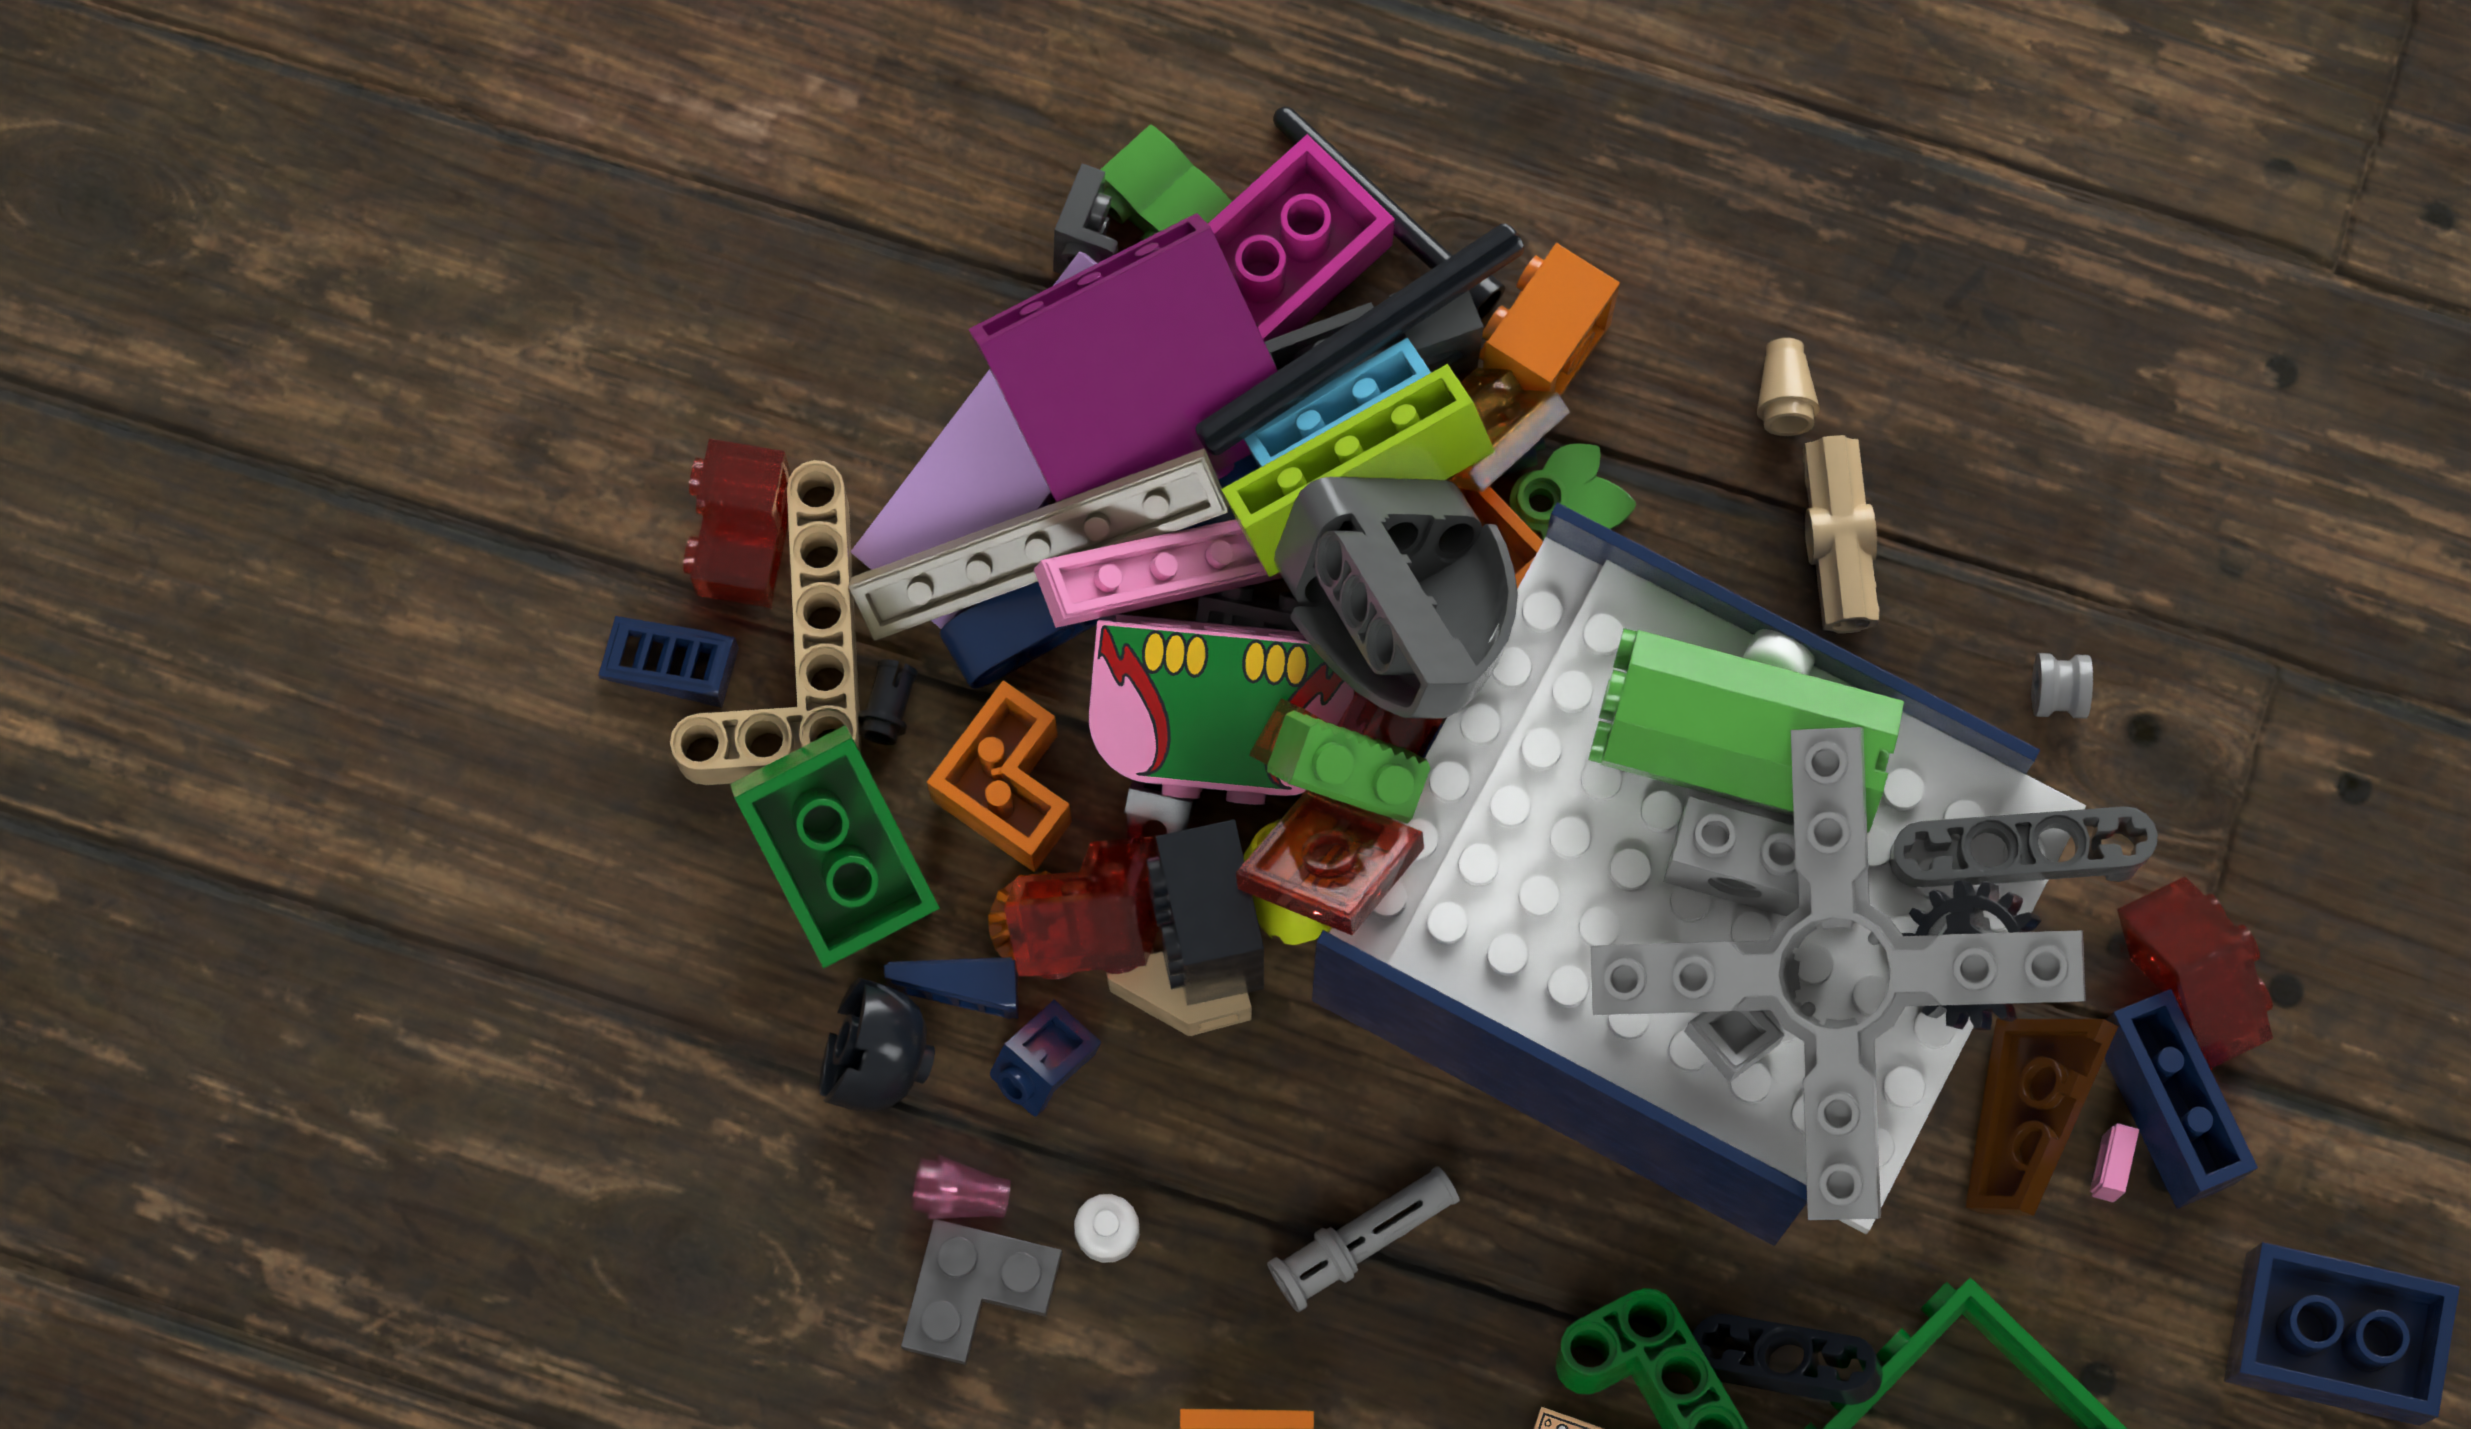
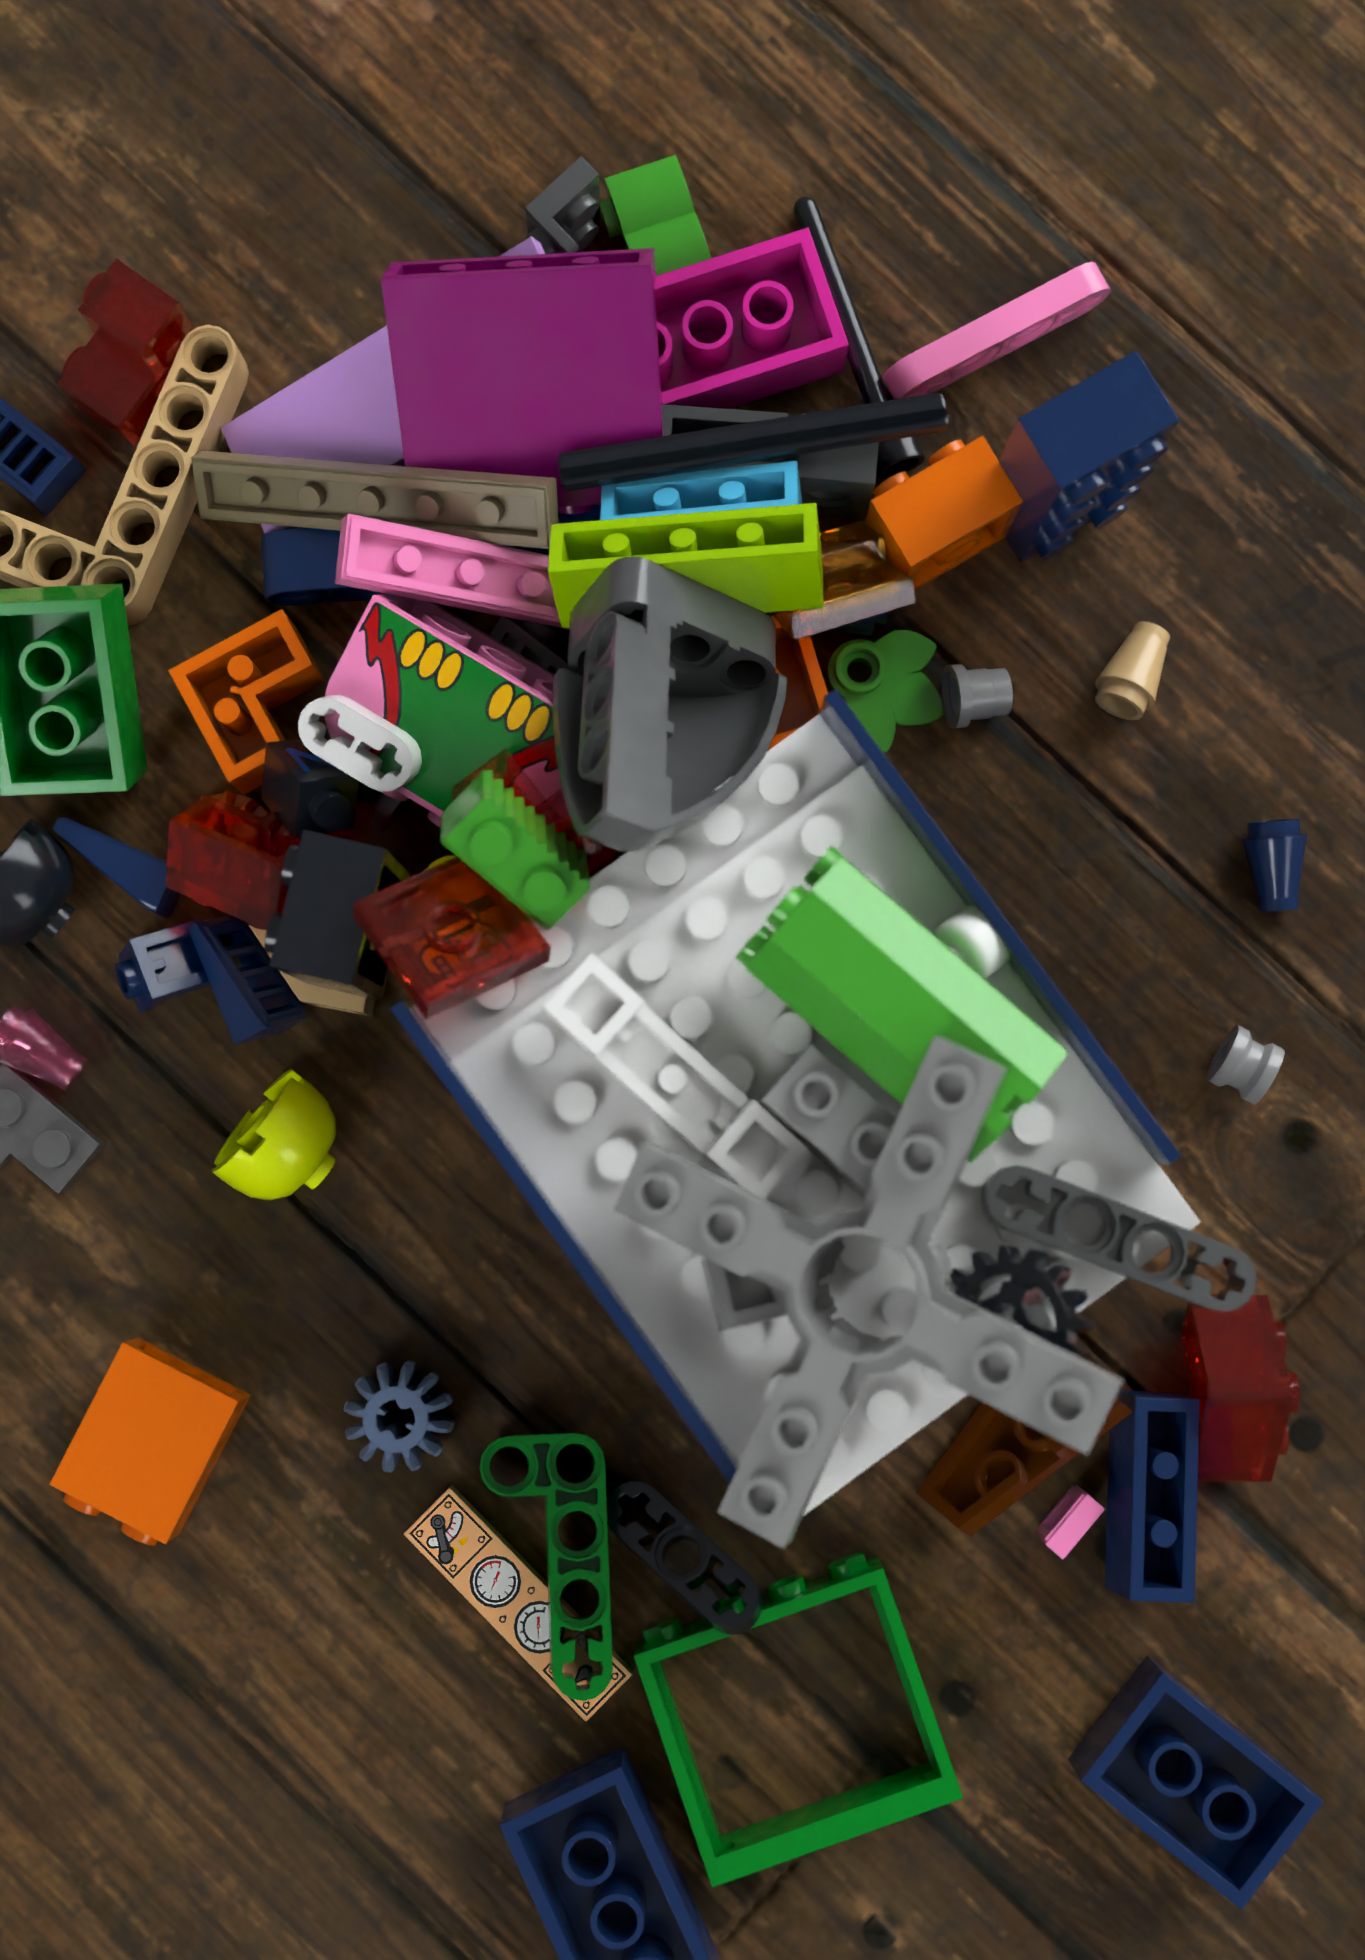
camera: 30 degrees right, 10 degrees up
black pin [858,659,918,745] -> none
white piece [1074,1194,1140,1263] -> none
light grey pin [1267,1166,1460,1313] -> none
tan piece [1803,435,1879,634] -> none
none -> dark blue slope [188,913,307,1045]
none -> neon yellow cylinder [212,1069,336,1201]
none -> black brick [261,734,359,838]
none -> white beam [298,695,422,792]
none -> sand blue gear [344,1360,455,1473]
none -> white slope [541,953,808,1199]
none -> bright pink beam [882,262,1111,399]
none -> light grey piece [941,664,1013,728]
none -> dark blue brick [999,350,1180,563]
none -> dark blue cone [1242,819,1307,911]

